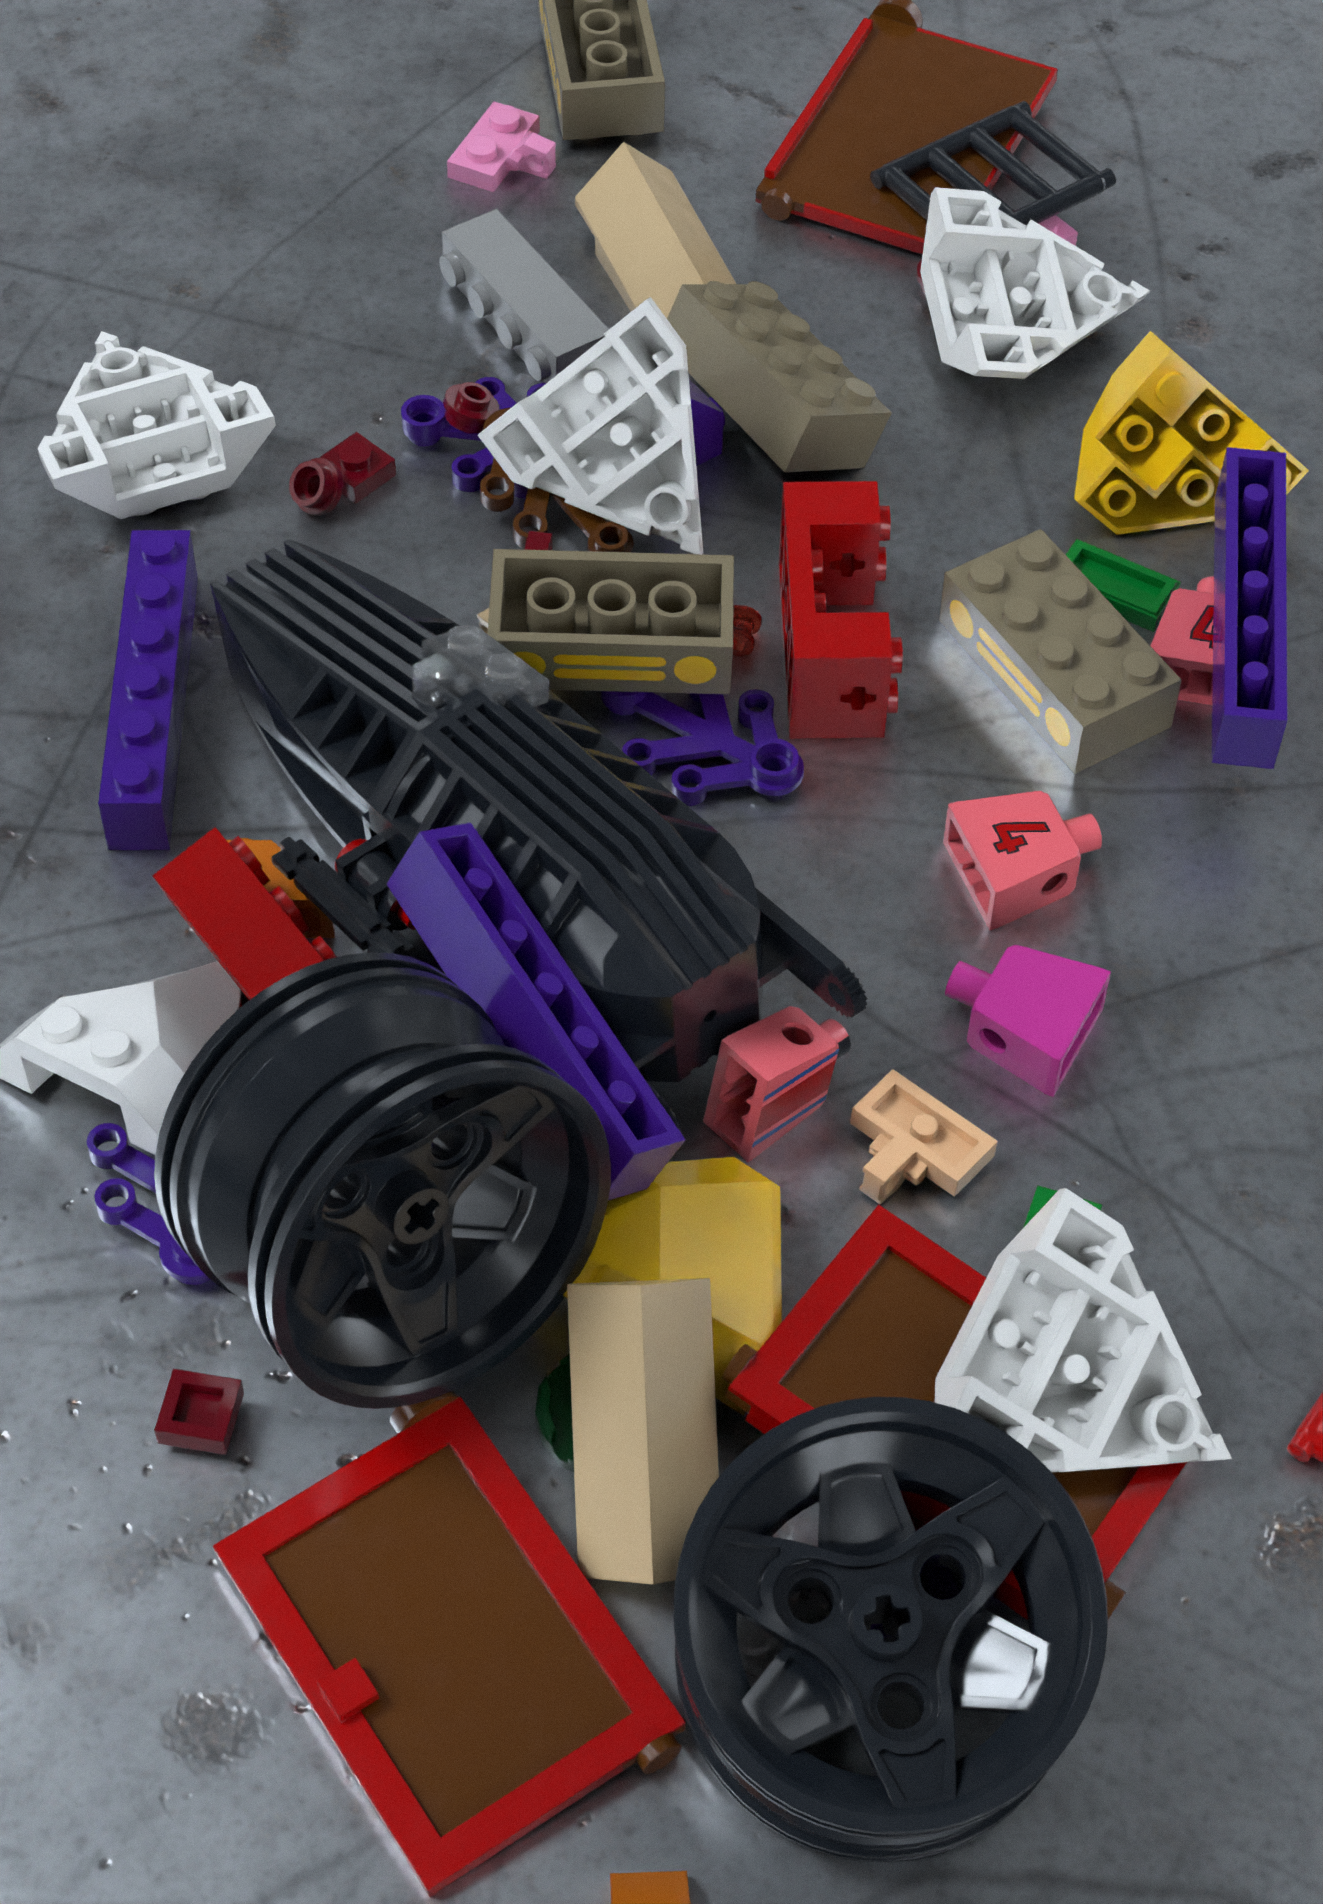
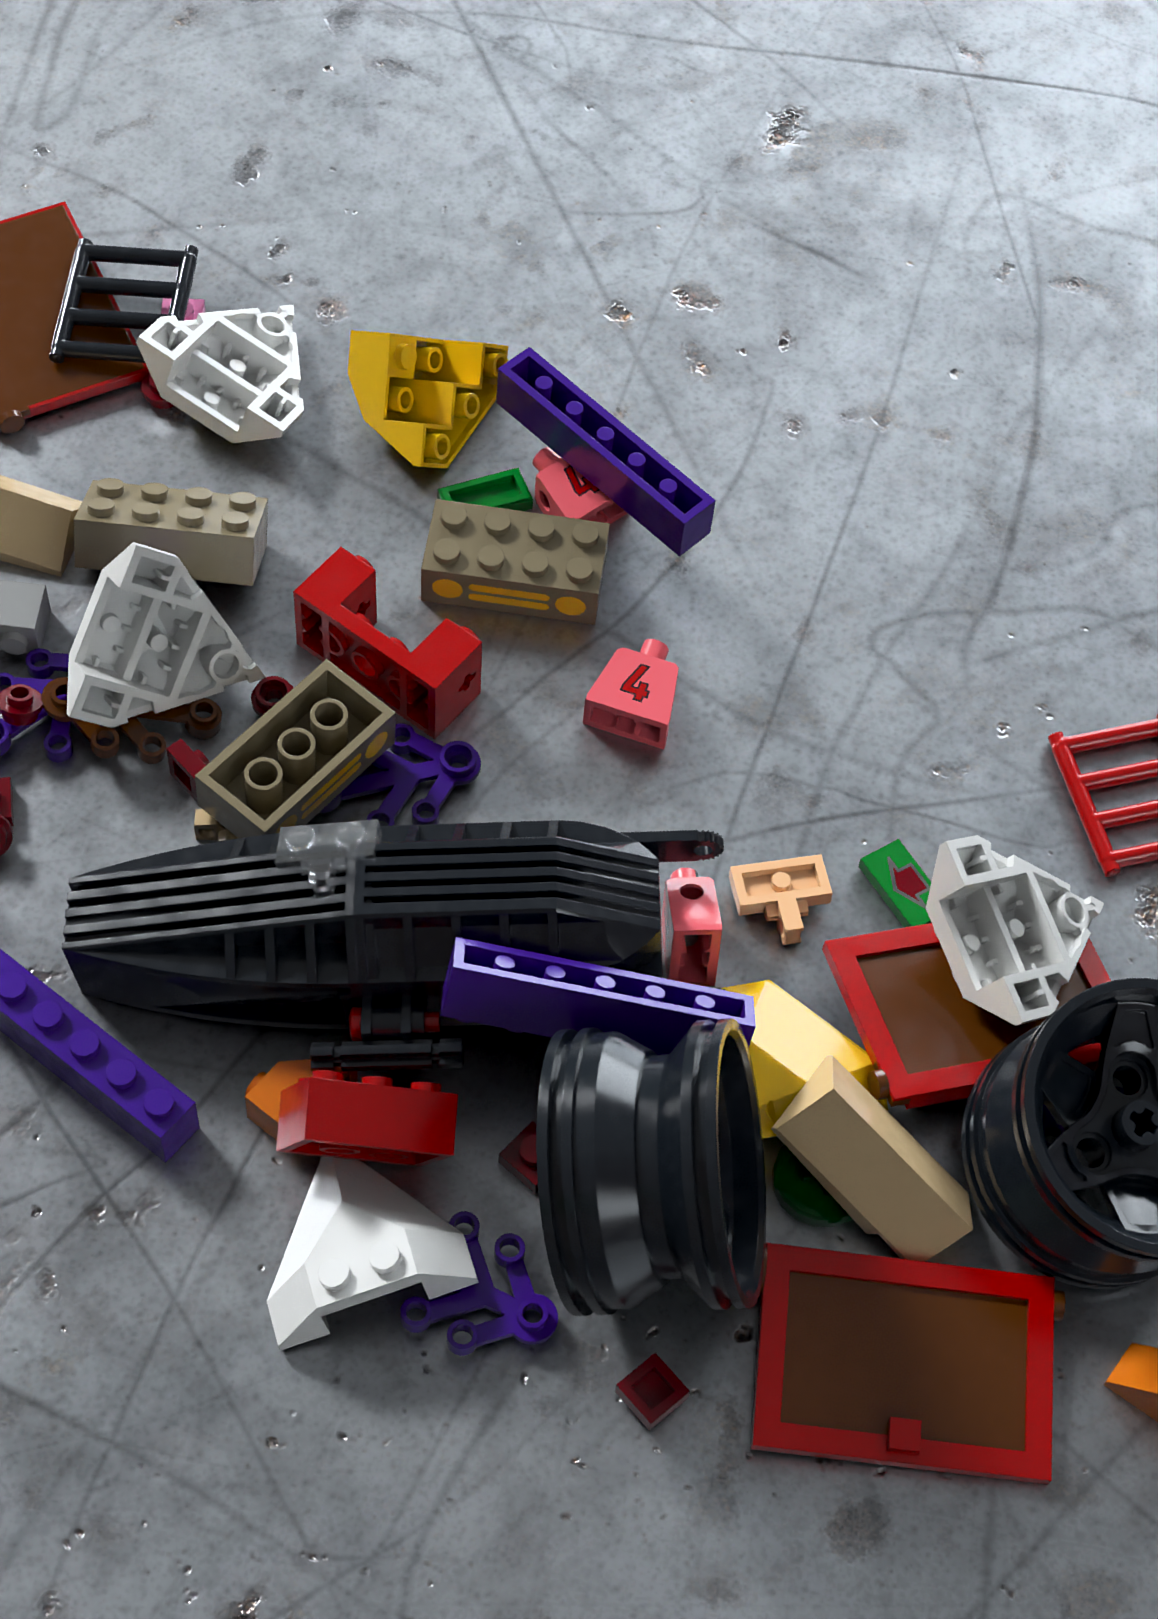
camera: 55 degrees left, 5 degrees up
dark pink torso [945,945,1111,1097] -> none

